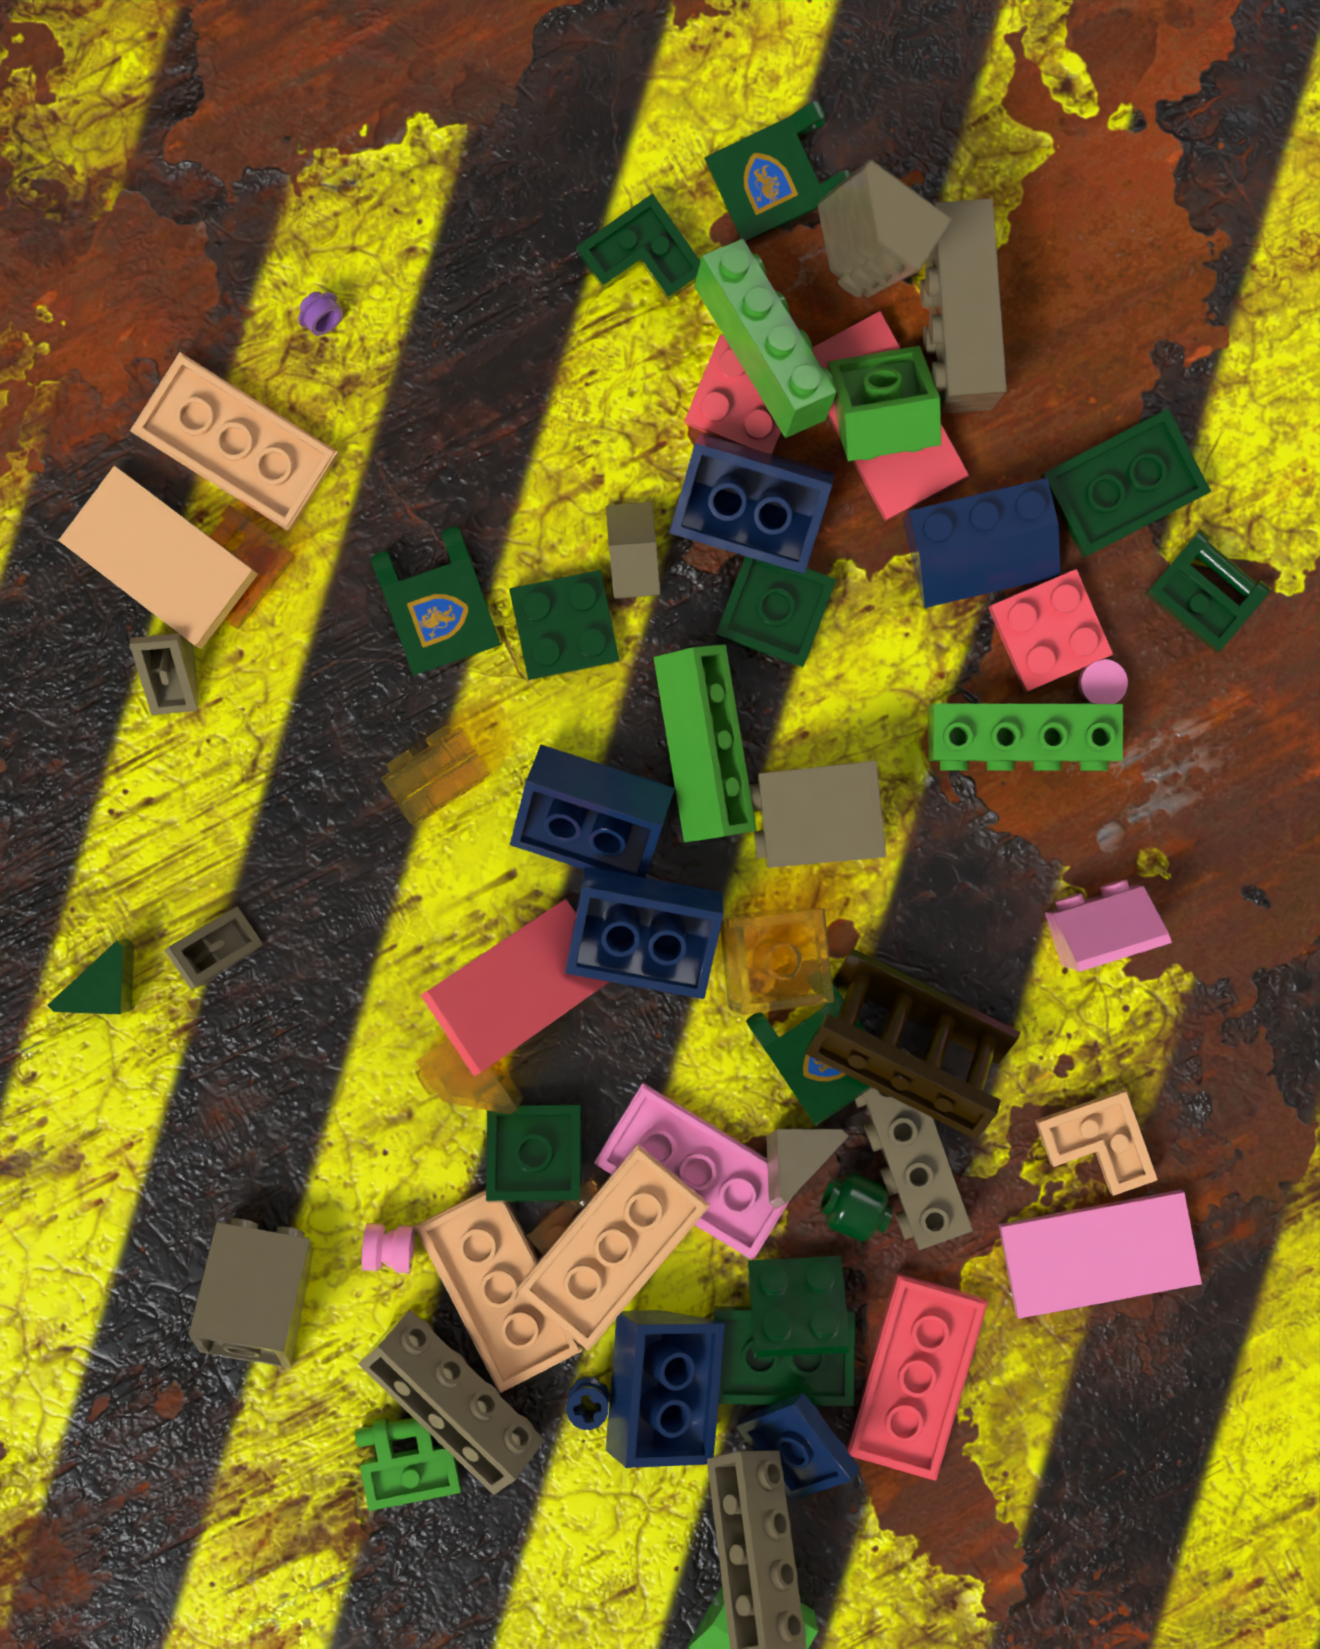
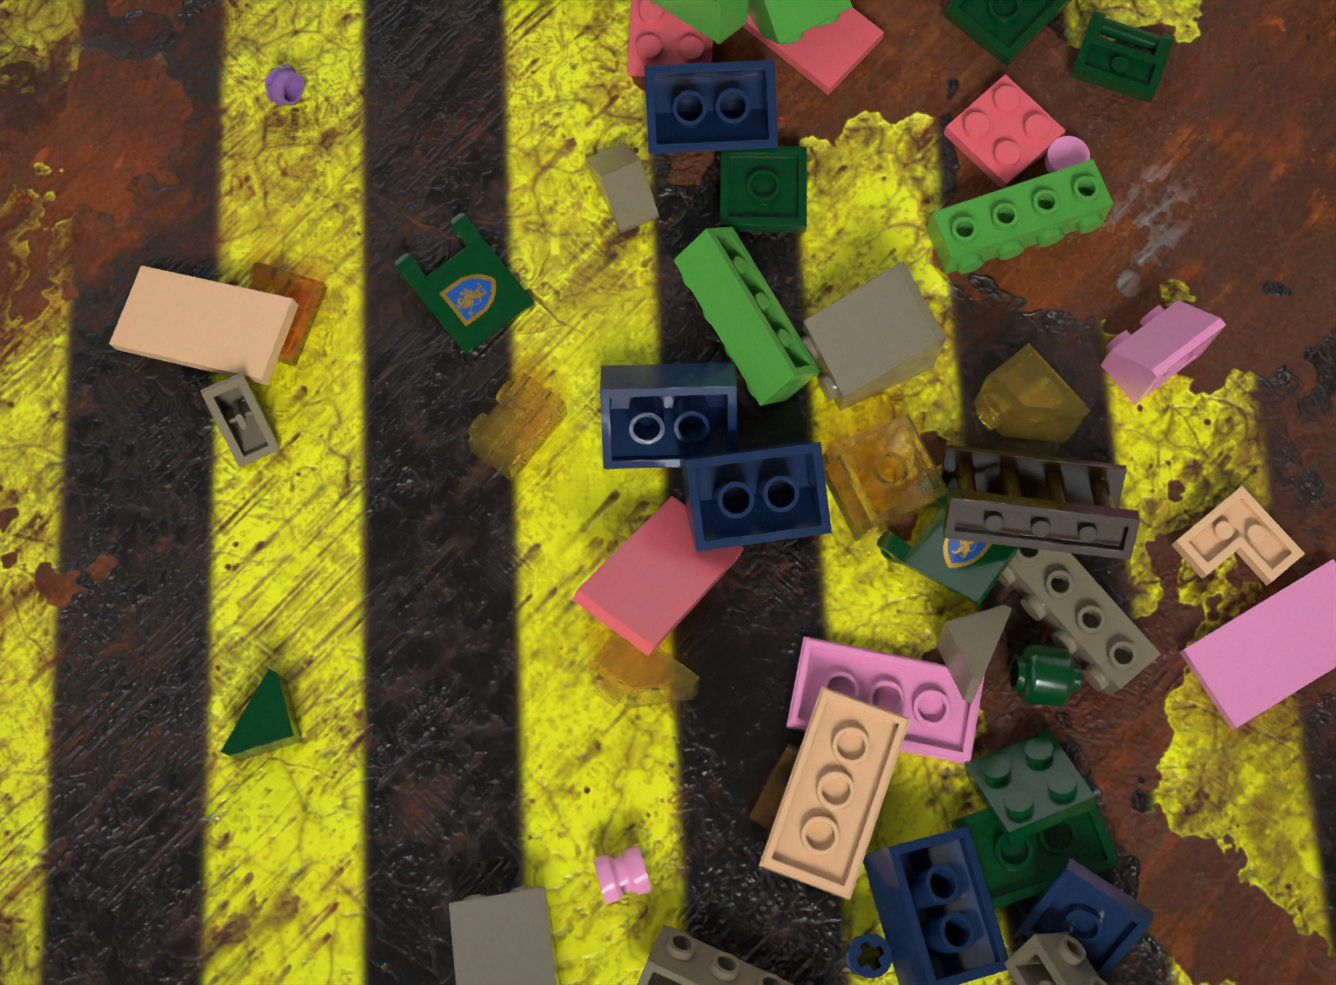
camera: 20 degrees left, 15 degrees down
light nougat tile [130,352,340,533] -> none
dark tan slope [164,906,264,990] -> none
light nougat tile [415,1189,583,1393] -> none
dark green plate [486,1105,582,1203] -> none
dark green plate [509,570,620,681] -> none
coral tile [846,1273,988,1481] -> none
dark blue slope [903,478,1061,609] -> none
none -> clear yellow slope [973,343,1091,442]

